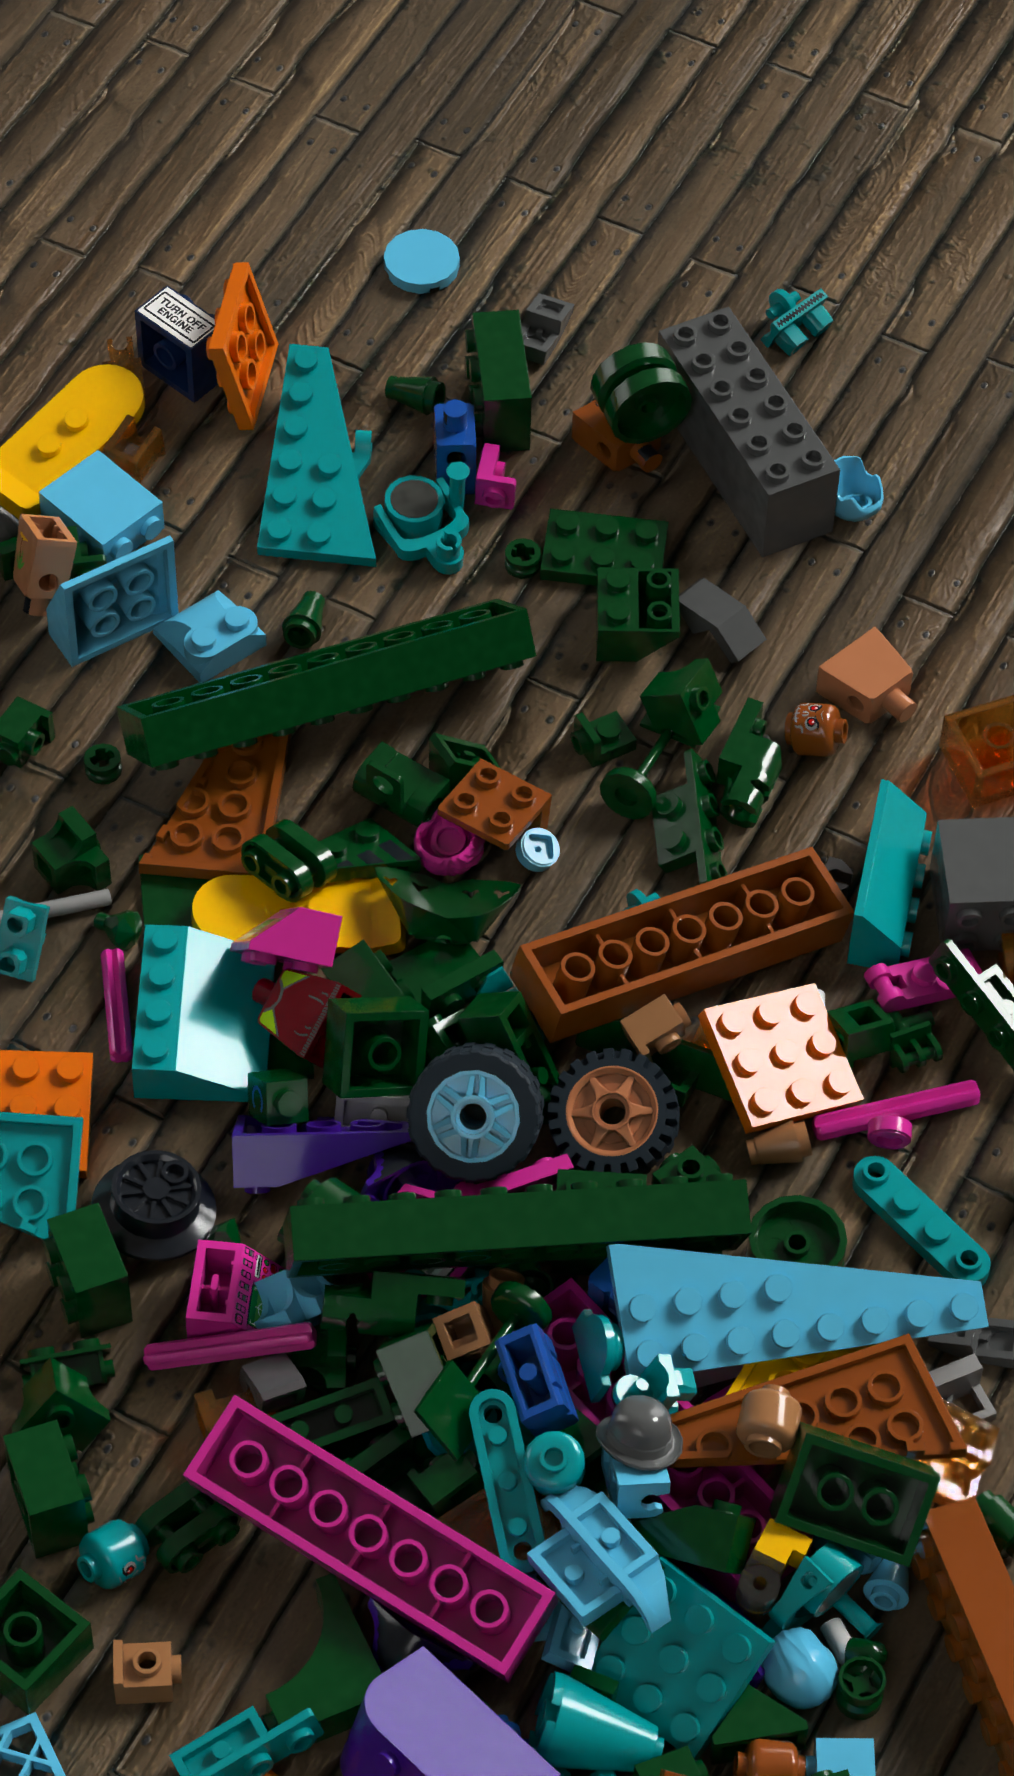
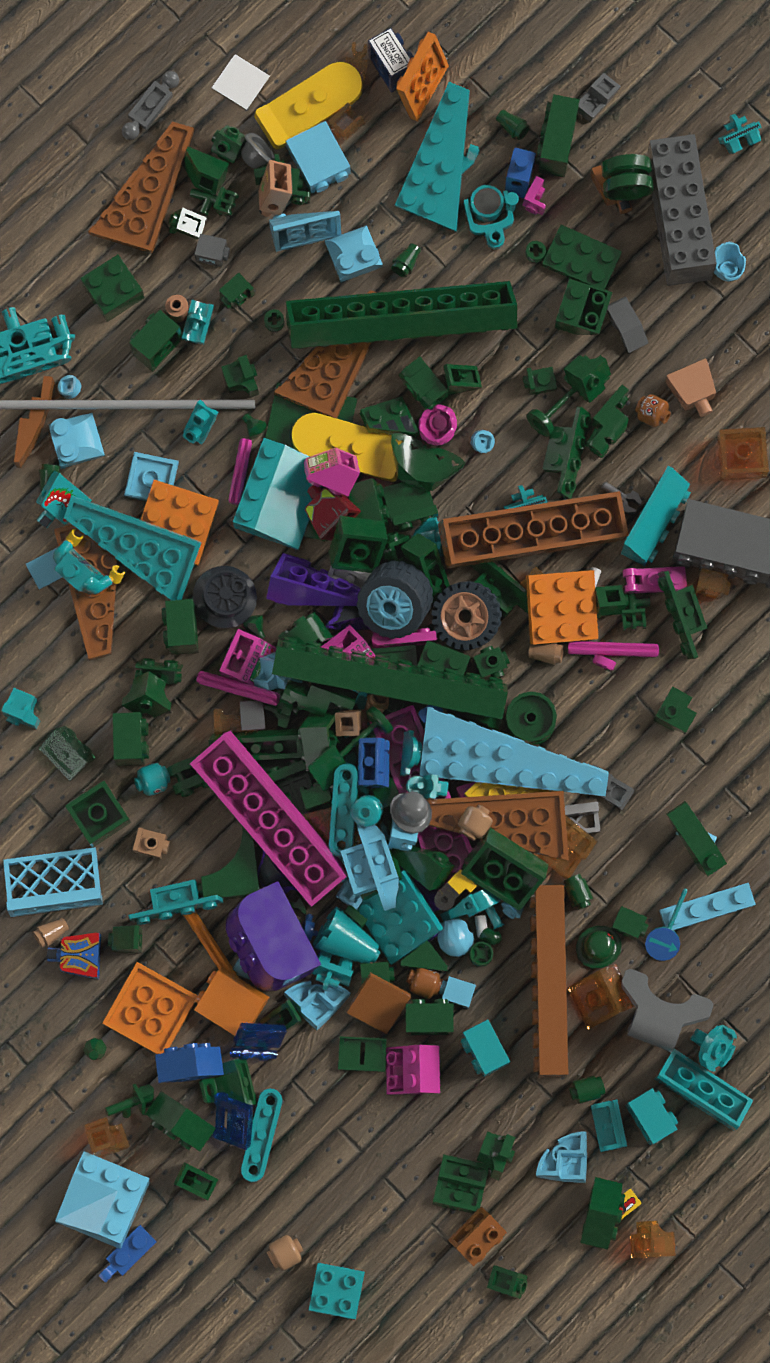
camera: 20 degrees right, 25 degrees up
dark green brick [241,819,338,902] -> none
dark green brick [248,1068,309,1126] -> none
medium azure tile [384,229,460,294] -> none
dark orange bracket [437,759,552,850] -> none
medium nougat brick [620,994,692,1063] -> none
teal plate [852,1156,991,1286] -> none

